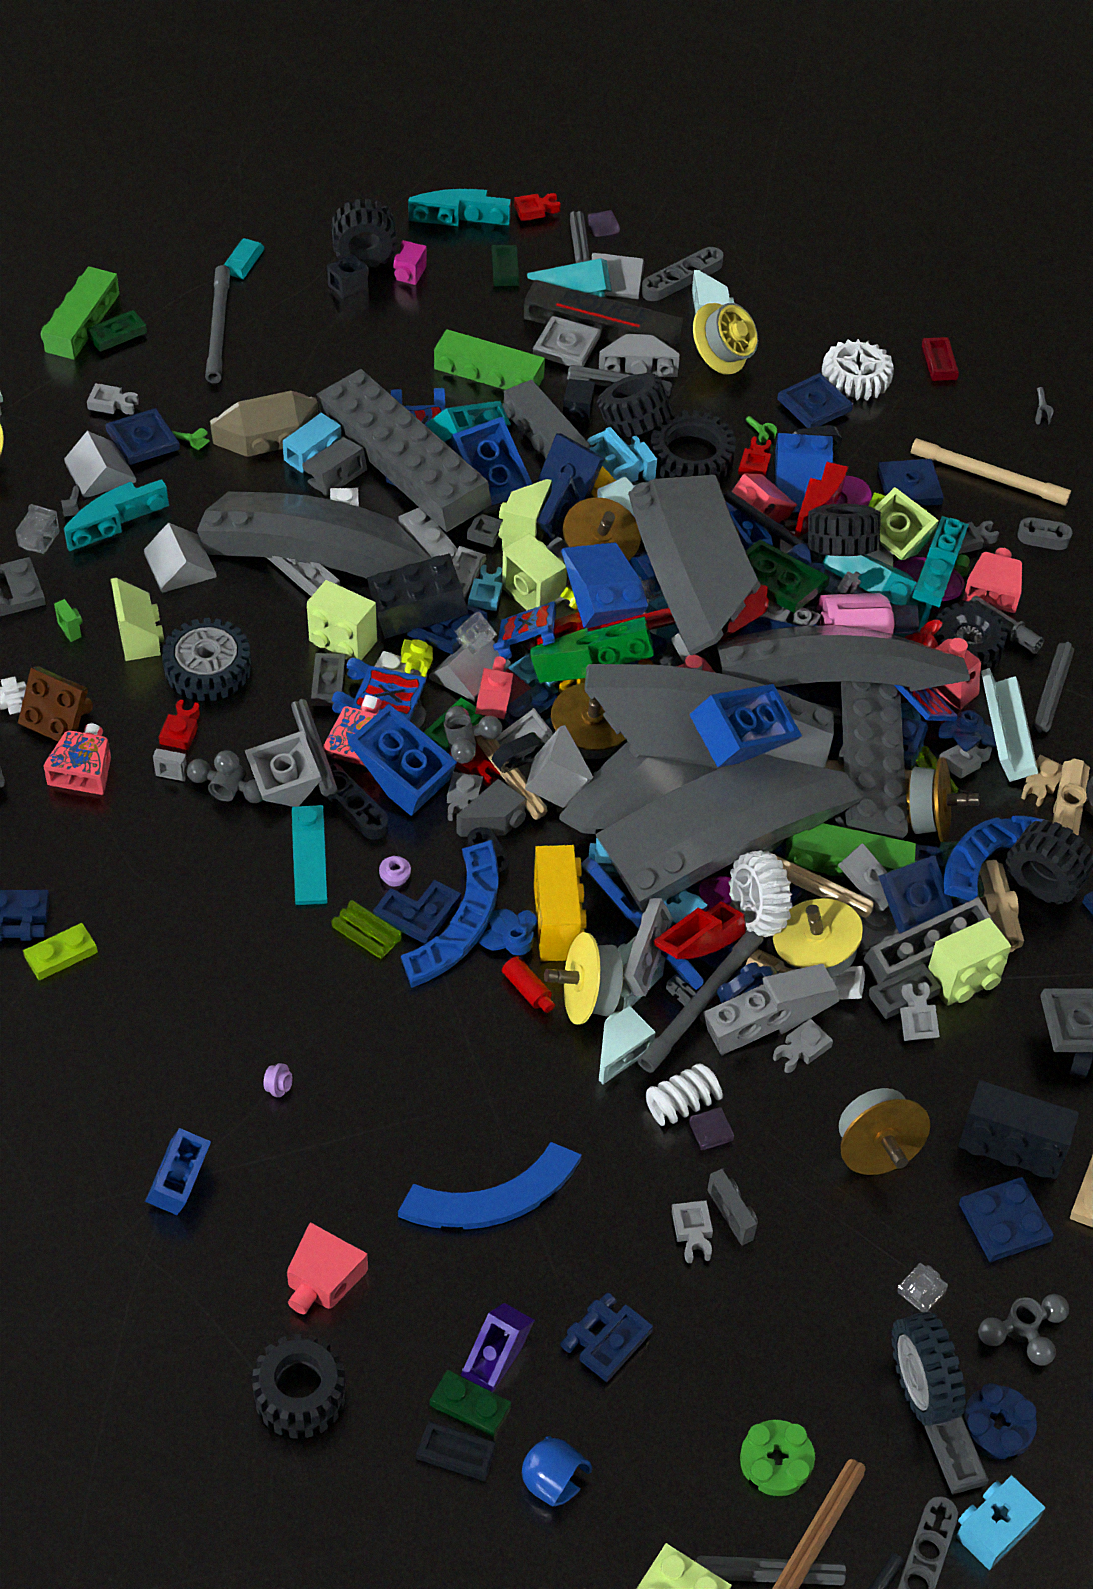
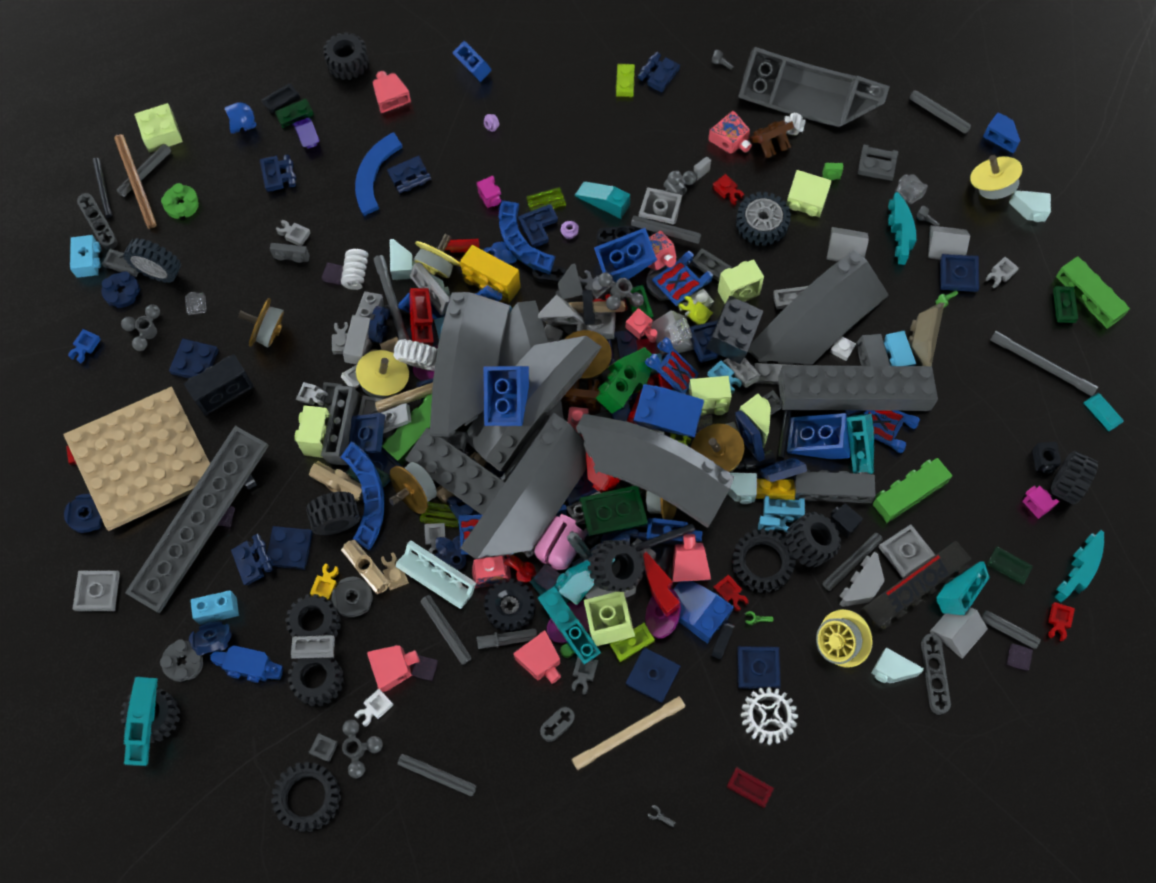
camera: 130 degrees right, 15 degrees up
none -> dark blue plate [387,156,431,193]
none -> dark pink brick [477,176,501,208]

